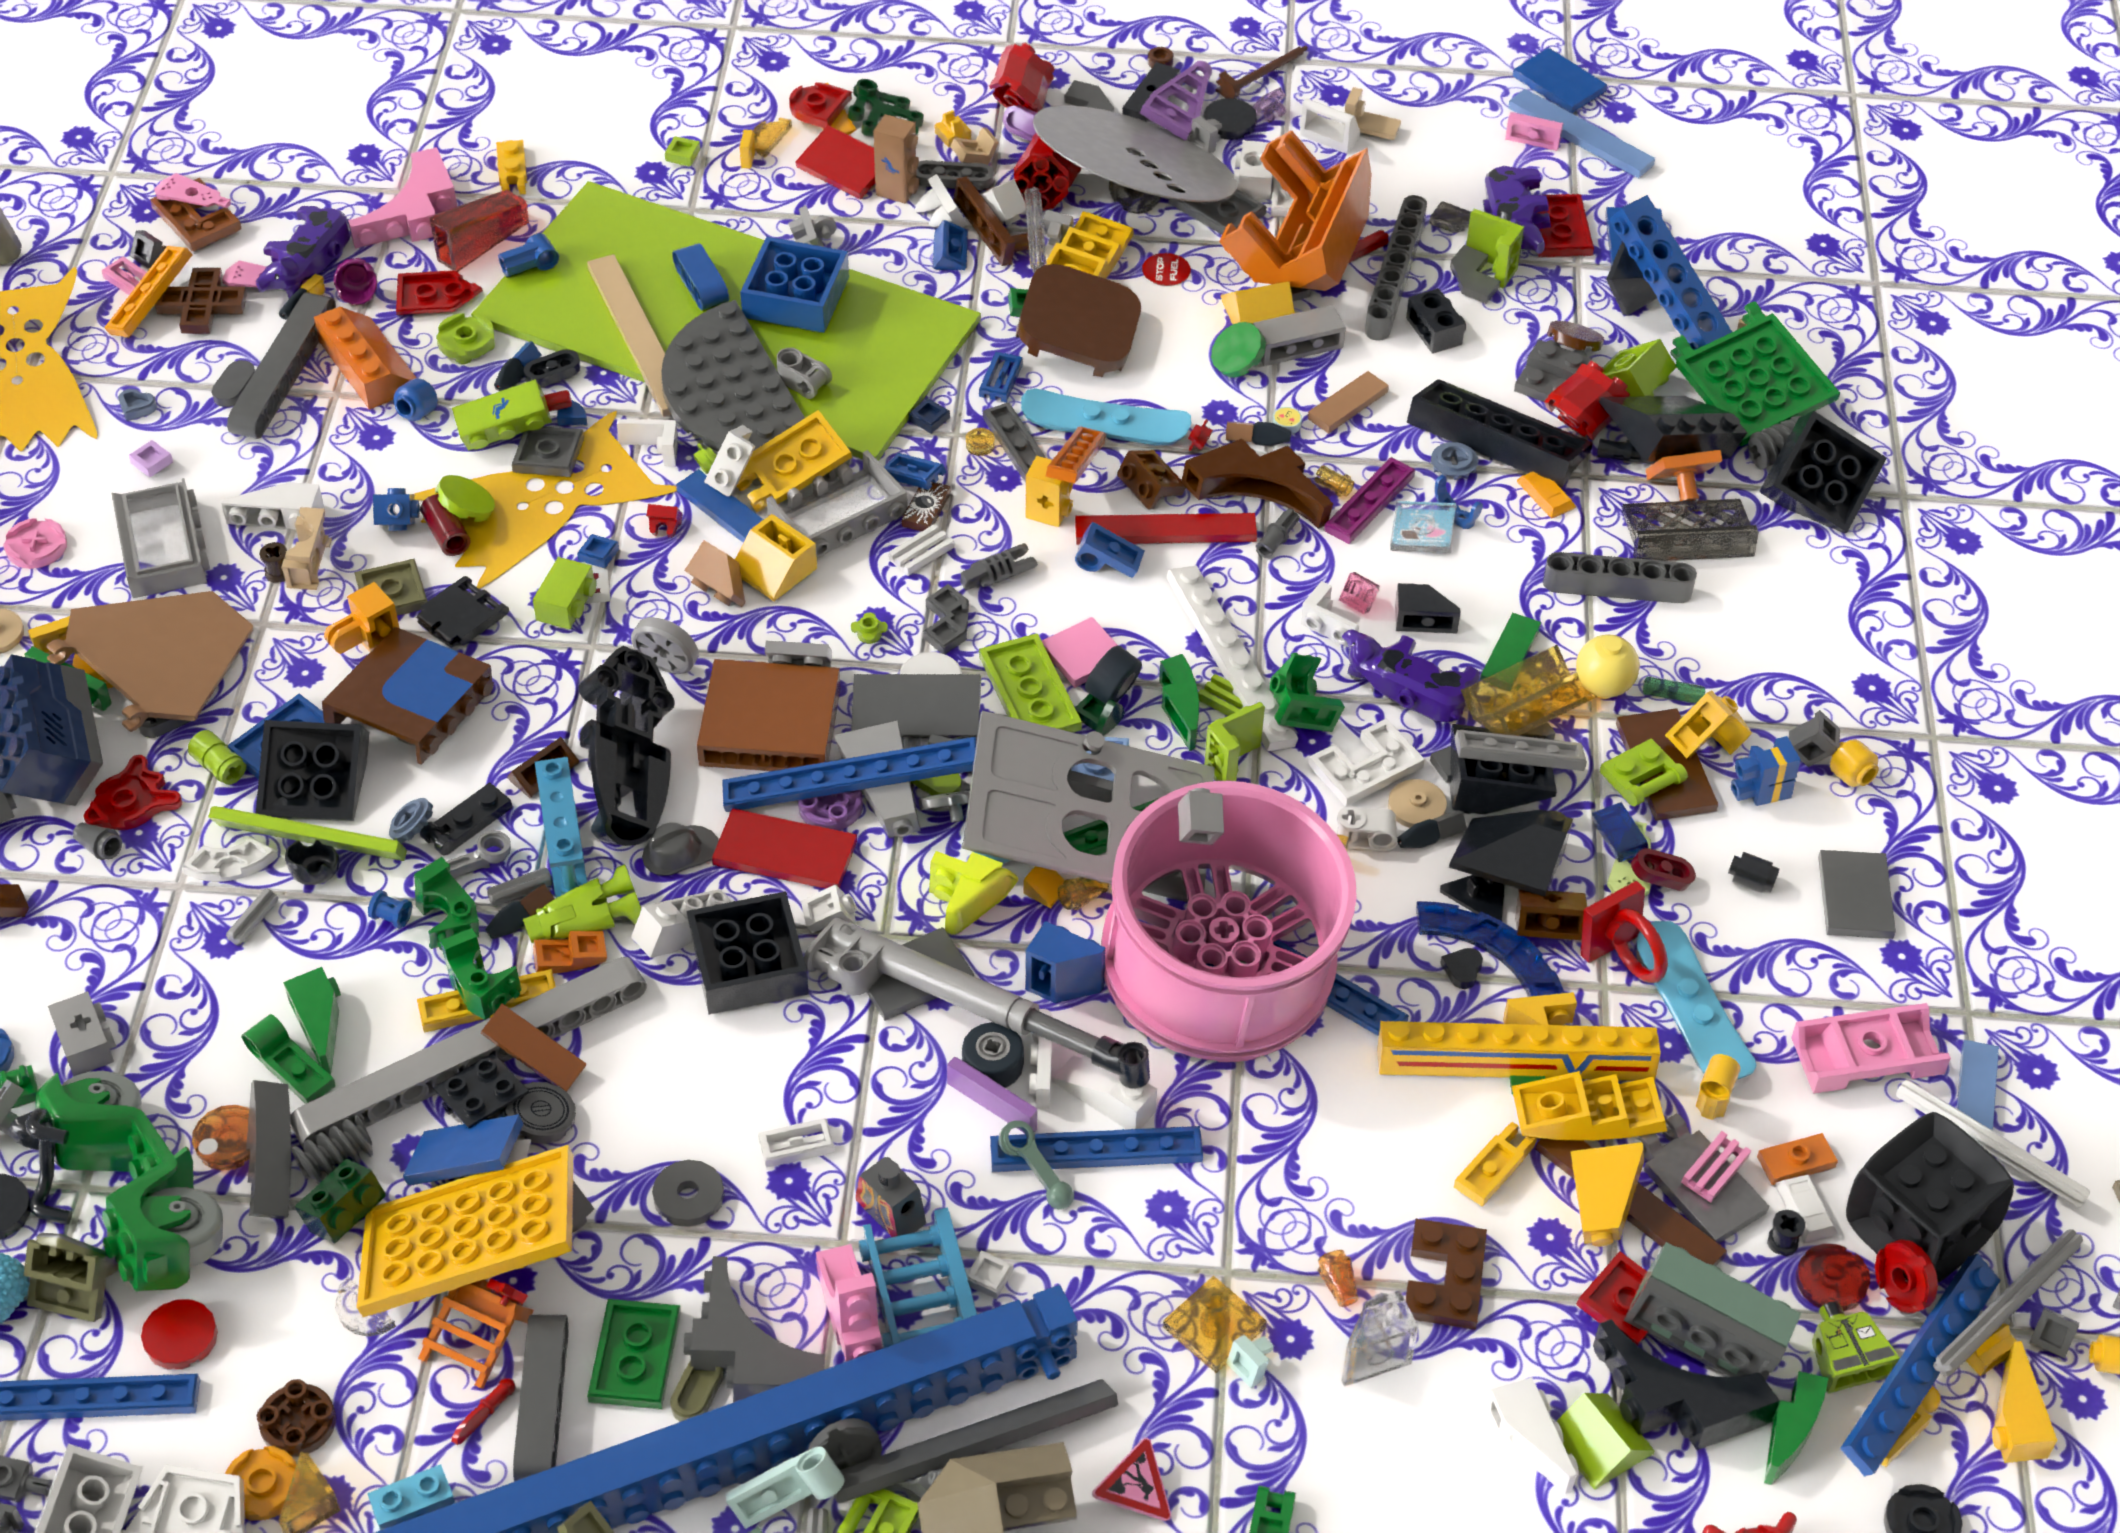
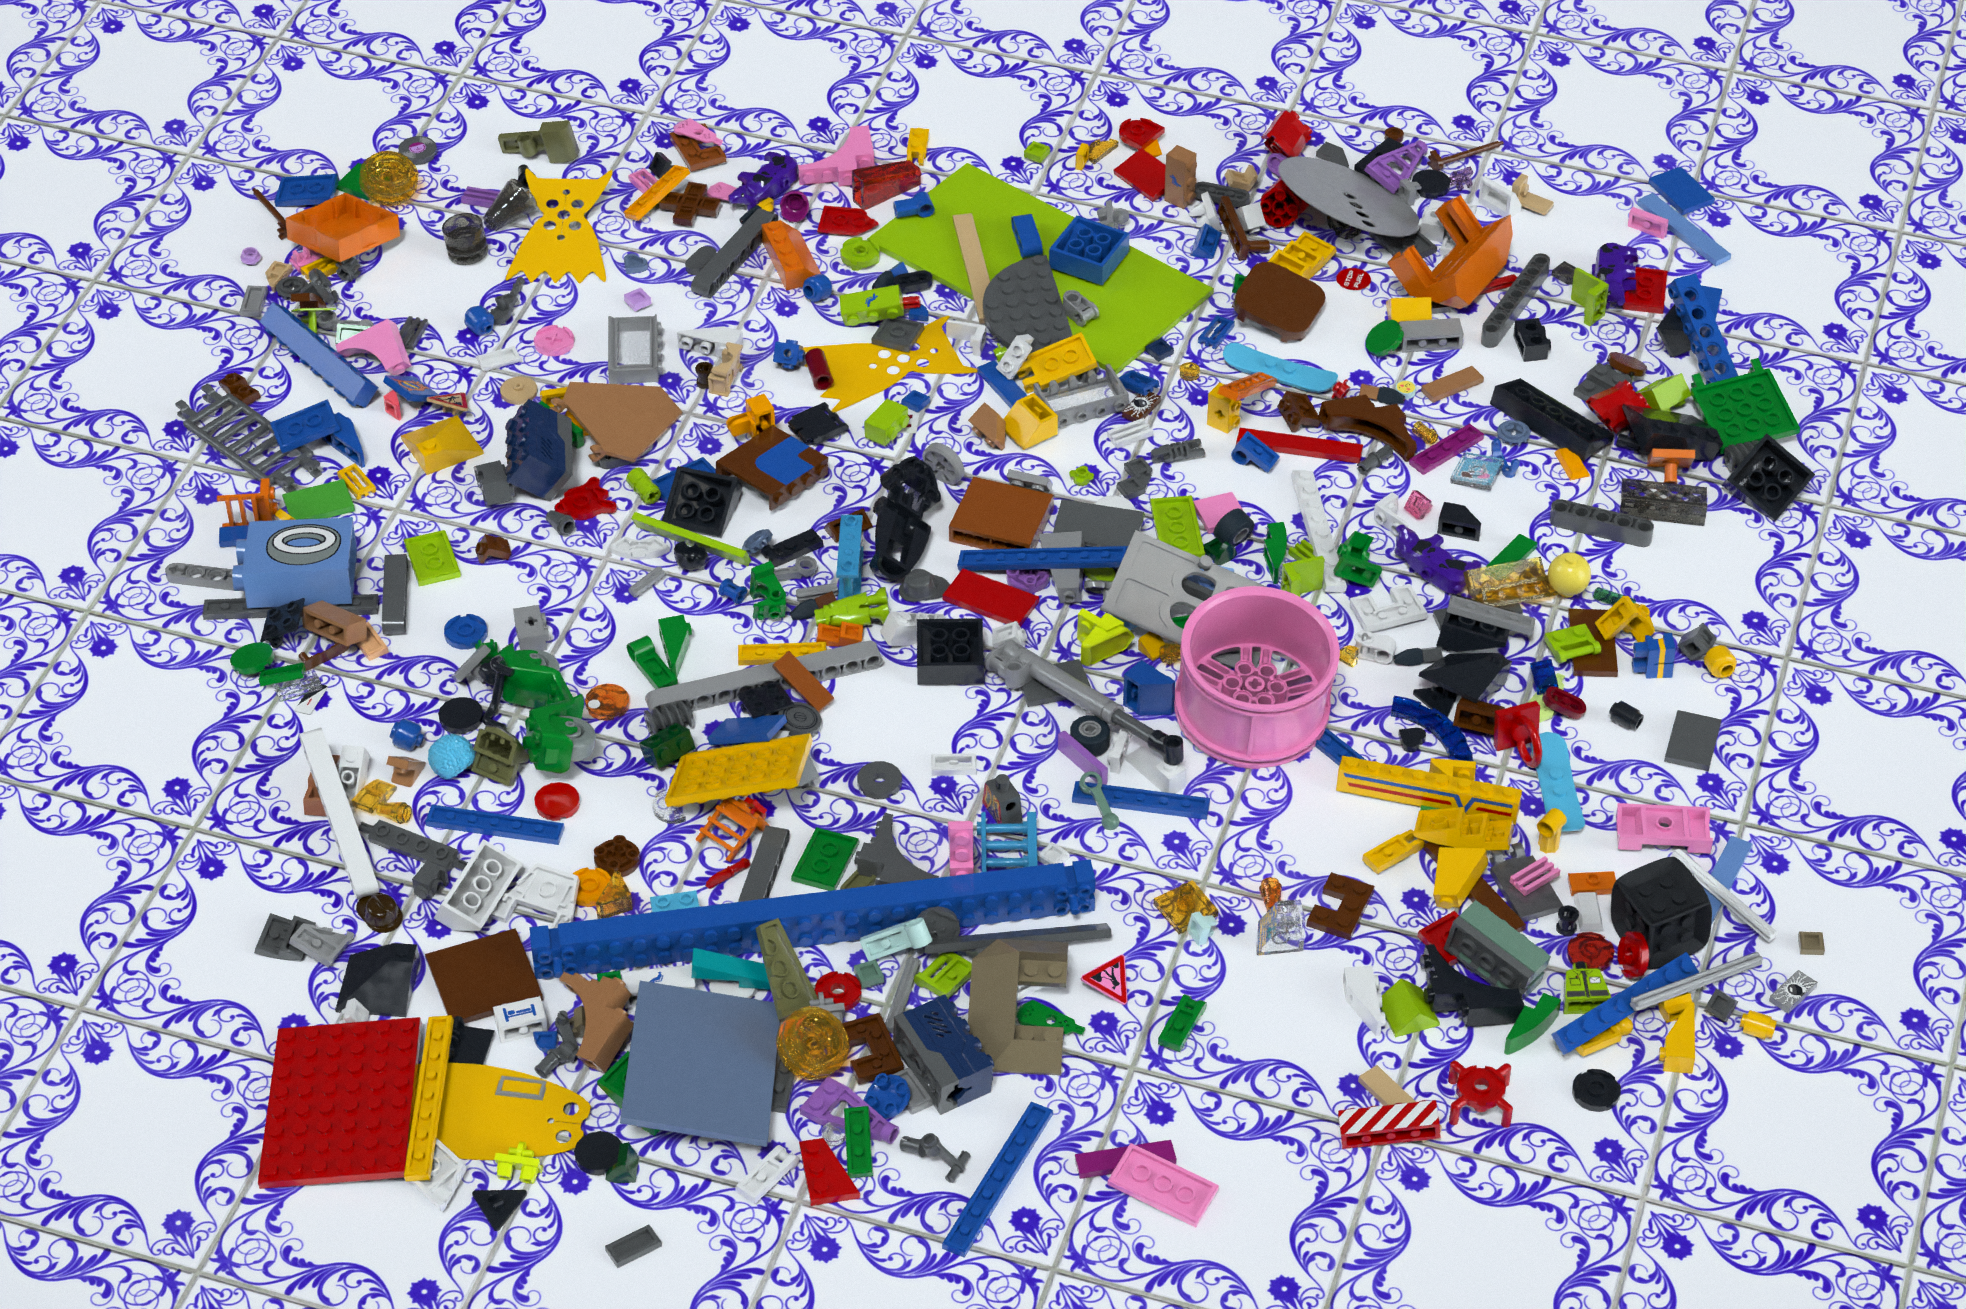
camera: 15 degrees right, 5 degrees down
dark grey slope [246,1080,291,1219] -> none
olive tile [354,558,428,616] -> none
lime tile [435,475,495,522] -> none
green tile [440,928,522,1020] -> none
red tile [646,504,683,538] -> none
dark green plant [848,79,924,137] -> none
yellow tile [934,110,971,147] -> none
dark grey tile [983,402,1046,483] -> none
clear axle [1025,187,1047,273] -> none
light grey tile [1043,210,1074,246] -> none
light grey brick [1178,788,1224,845] -> none
tan piece [1388,779,1447,828] -> none
dark grey tile [1450,245,1500,304] -> none

